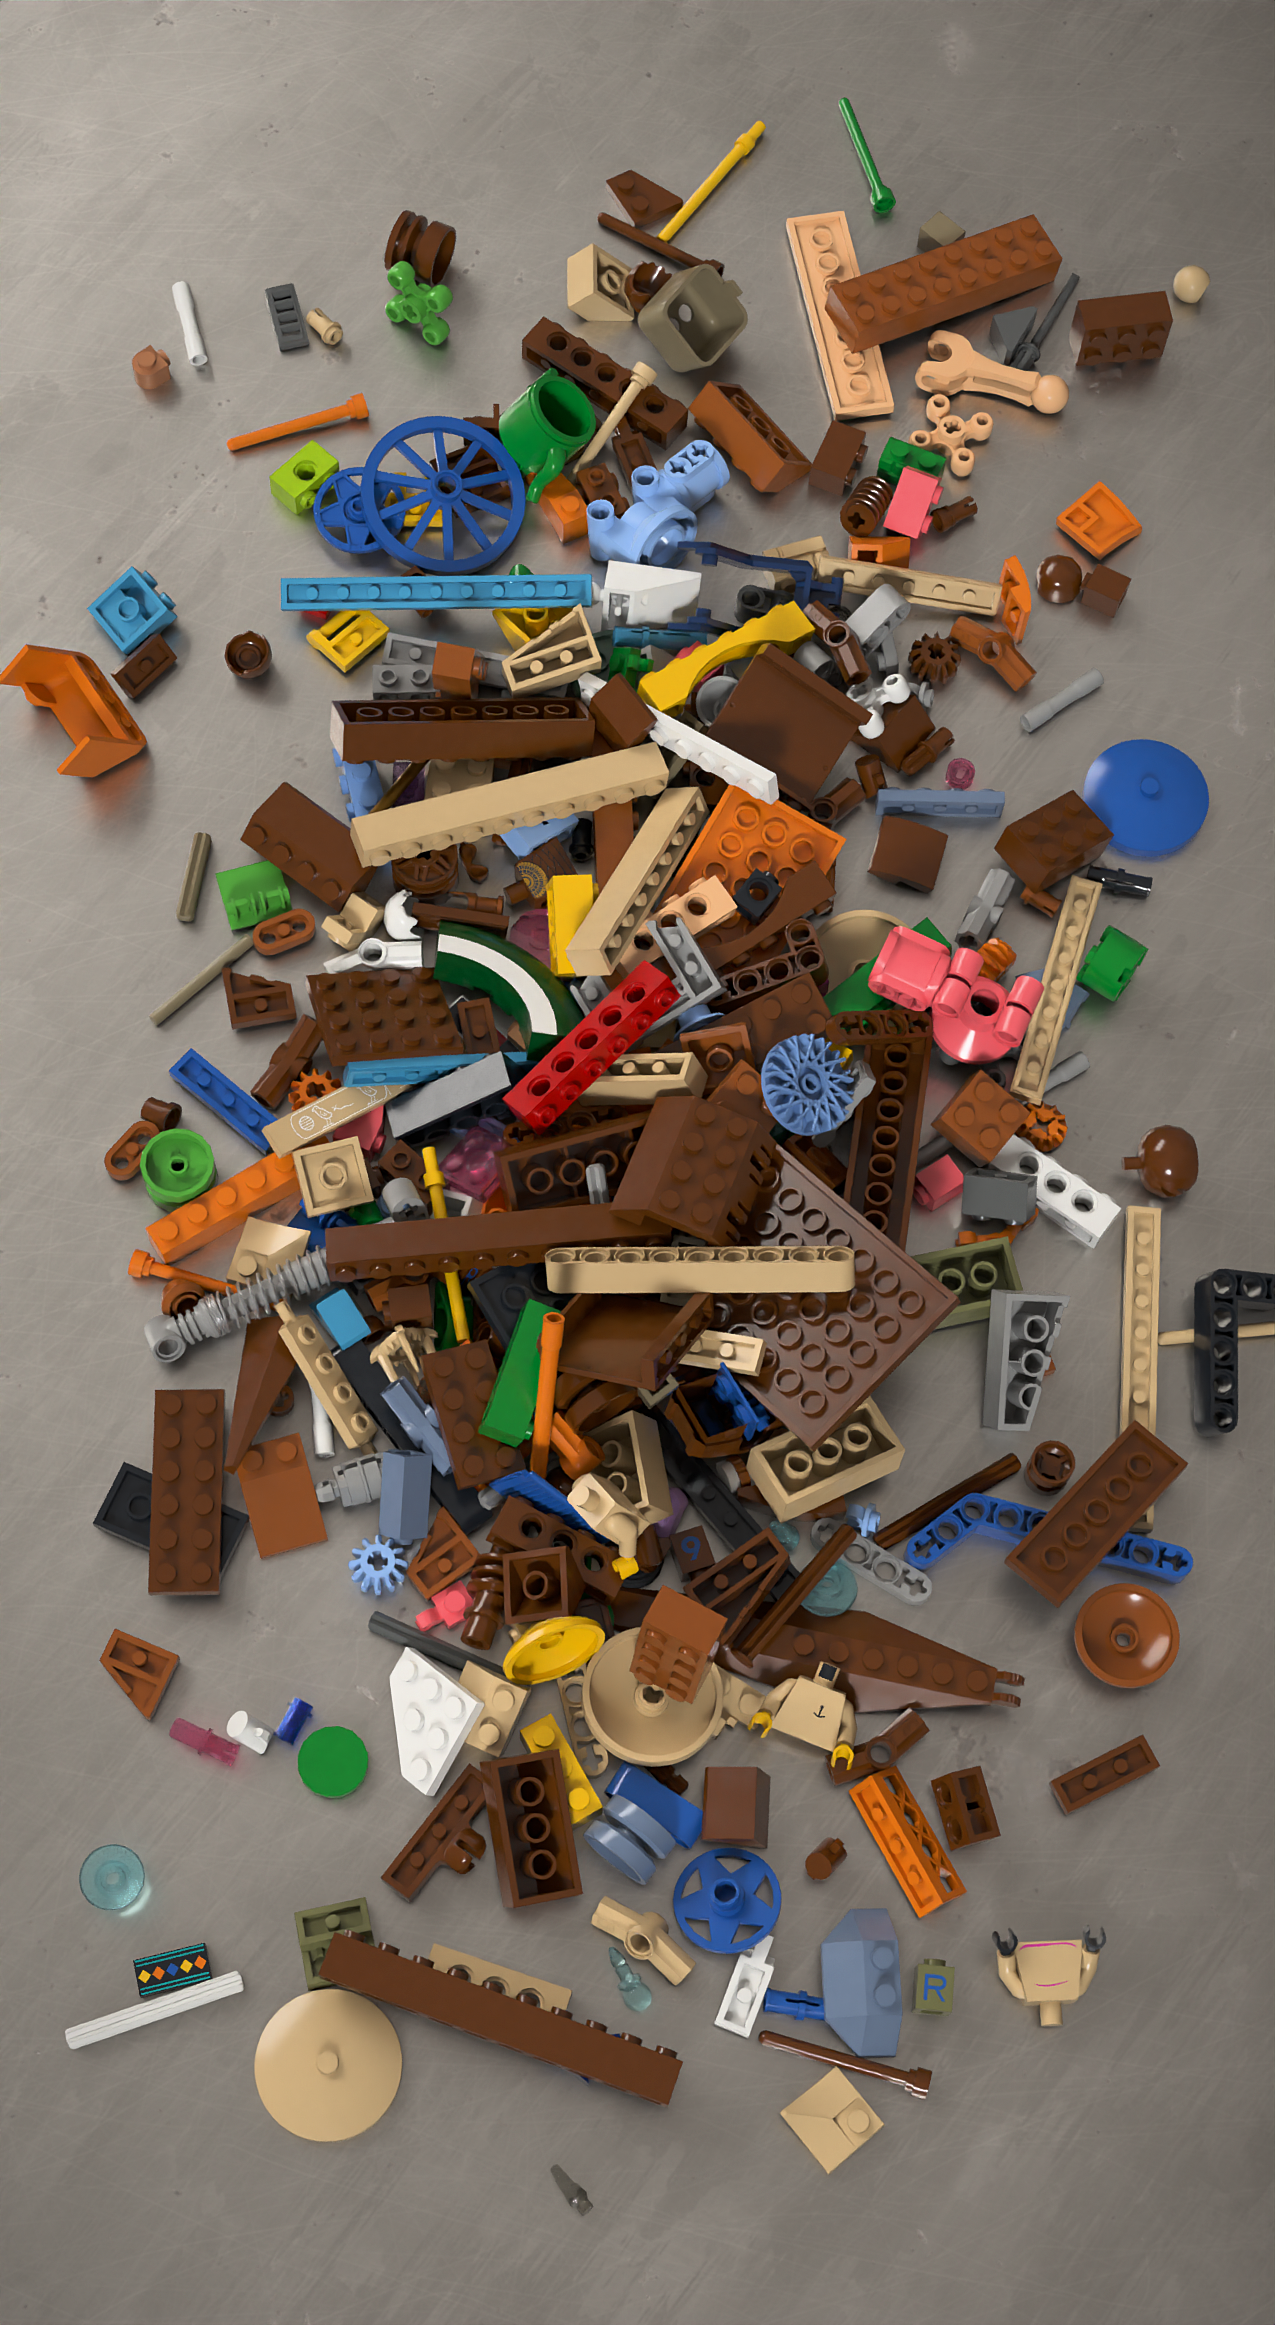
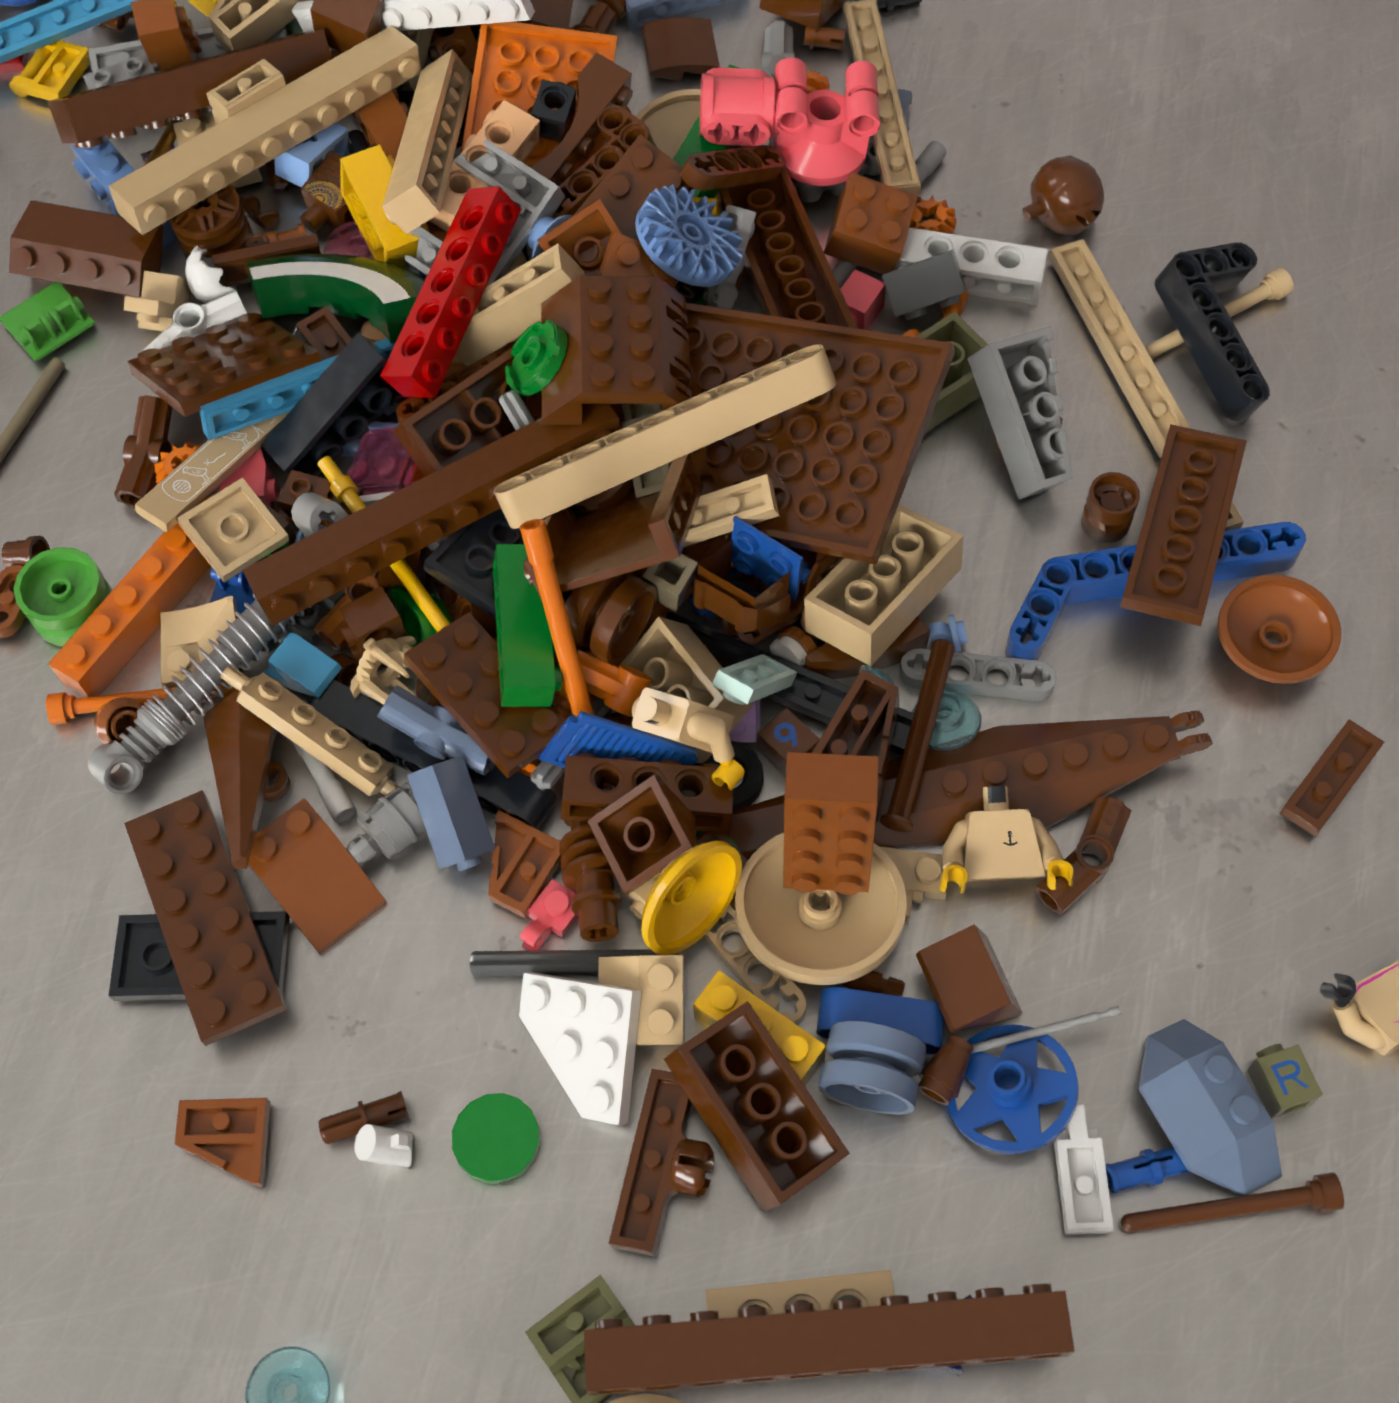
camera: 15 degrees left, 5 degrees down
blue plate [169,1048,278,1156] -> none
clear pink axle [169,1718,241,1767] -> none
reddish brown wing [221,968,297,1030] -> none
dark orange plate [253,909,316,955] -> none
clear blue pin [273,1697,313,1746] -> none
light blue gear [348,1535,408,1596] -> none
tan piece [591,1896,696,1986] -> none
clear light blue bar [609,1946,652,2011] -> none
reddish brown piece [634,1525,671,1573] -> none
tan plate [780,2066,885,2175] -> none
reddish brown piece [805,1837,847,1880] -> none
orange fence [848,1765,967,1918] -> none
reddish brown axle [872,1453,1021,1550] -> none
reddish brown brick [931,1766,1001,1851] -> none
green brick [1076,925,1149,1002] -> none
none -> tan brick [206,59,286,124]
none -> reddish brown axle [318,1091,409,1144]
none -> green tile [505,320,568,396]
none -> light aqua plate [712,654,797,705]
none -> reddish brown cone [918,1035,974,1105]
none -> light grey piece [923,1006,1121,1067]

